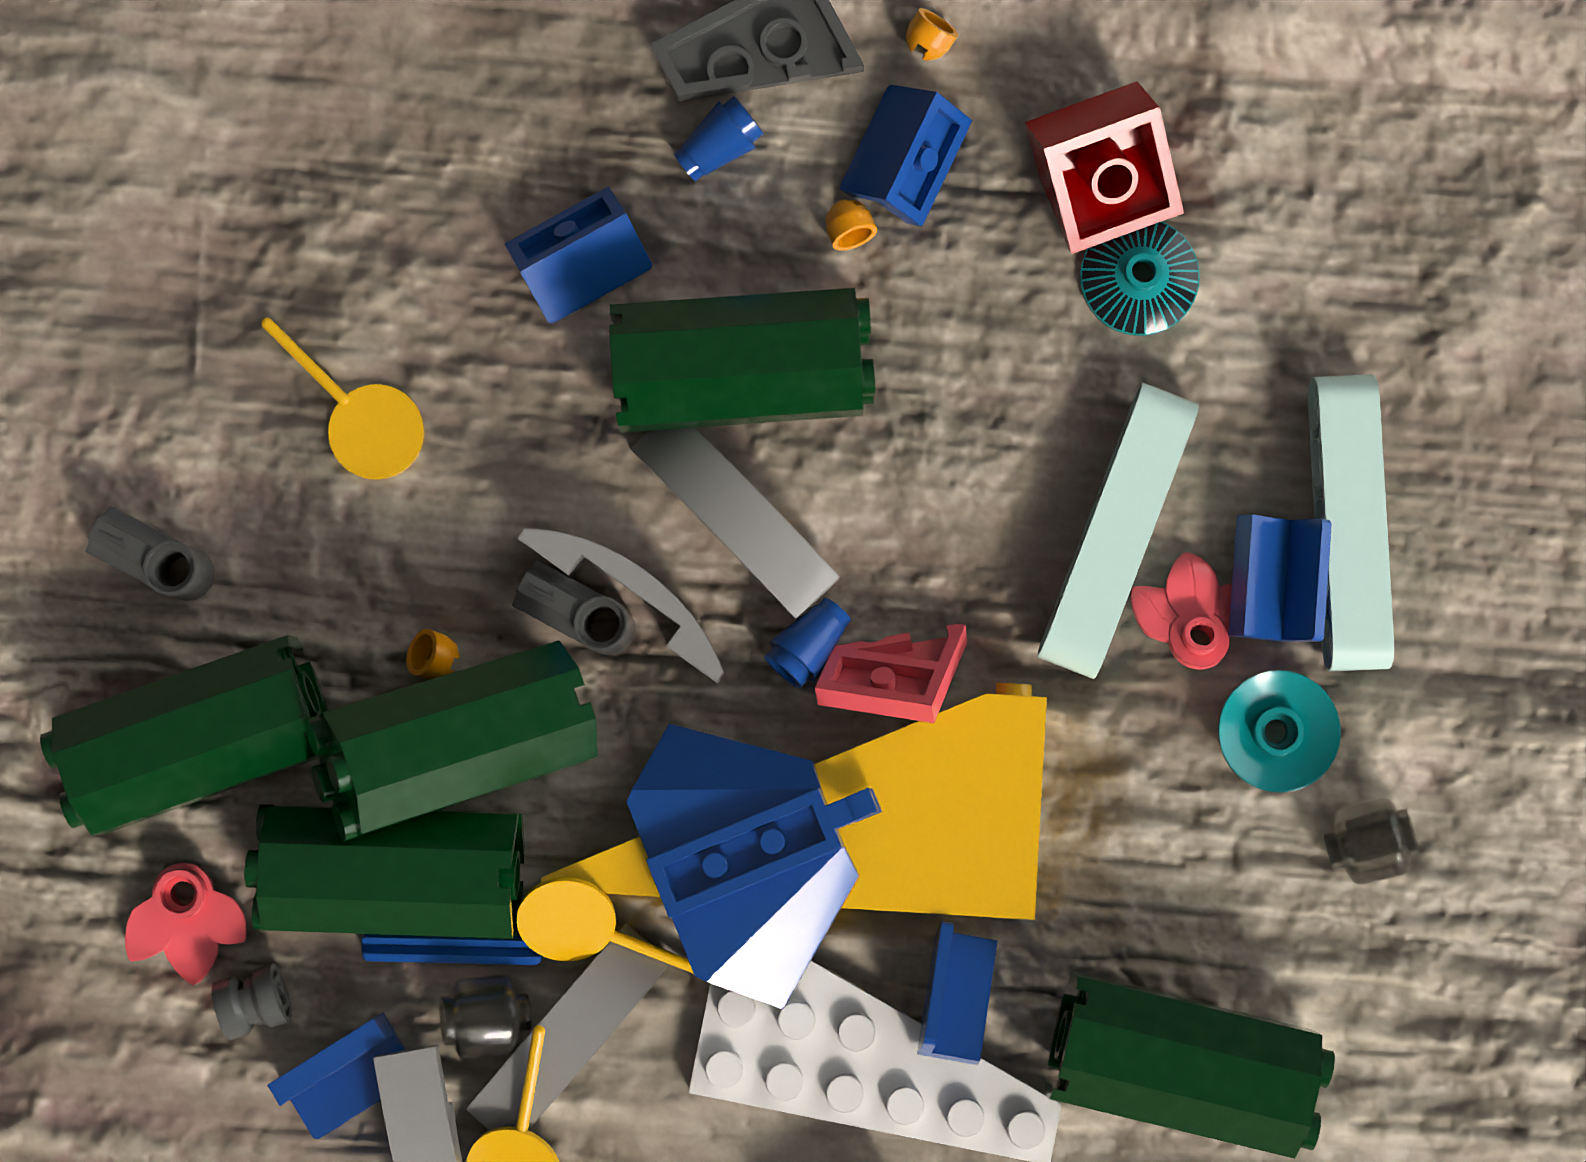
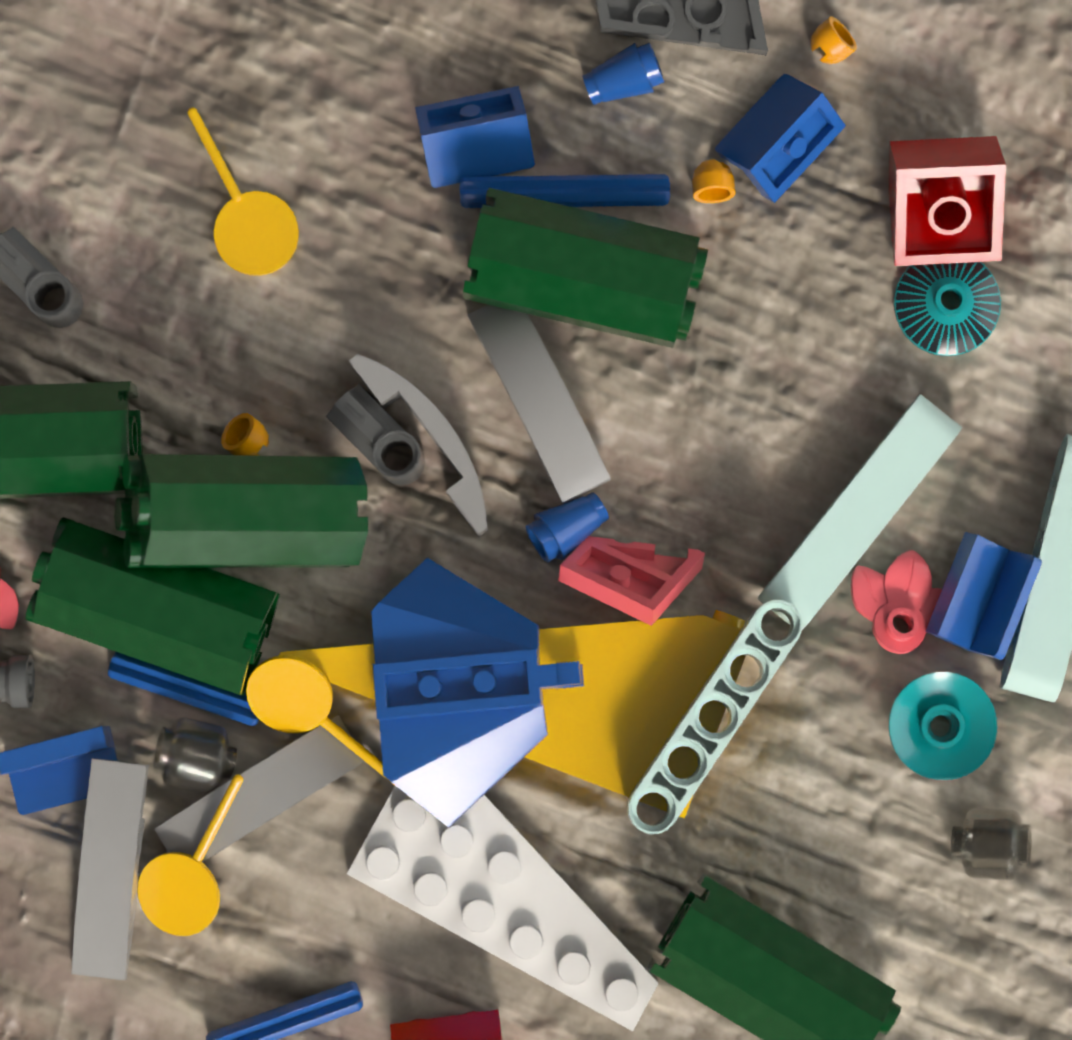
camera: 15 degrees right, 0 degrees up
blue panel [917,921,998,1065] -> none
none -> blue axle [459,174,670,208]
none -> light aqua beam [627,600,802,834]

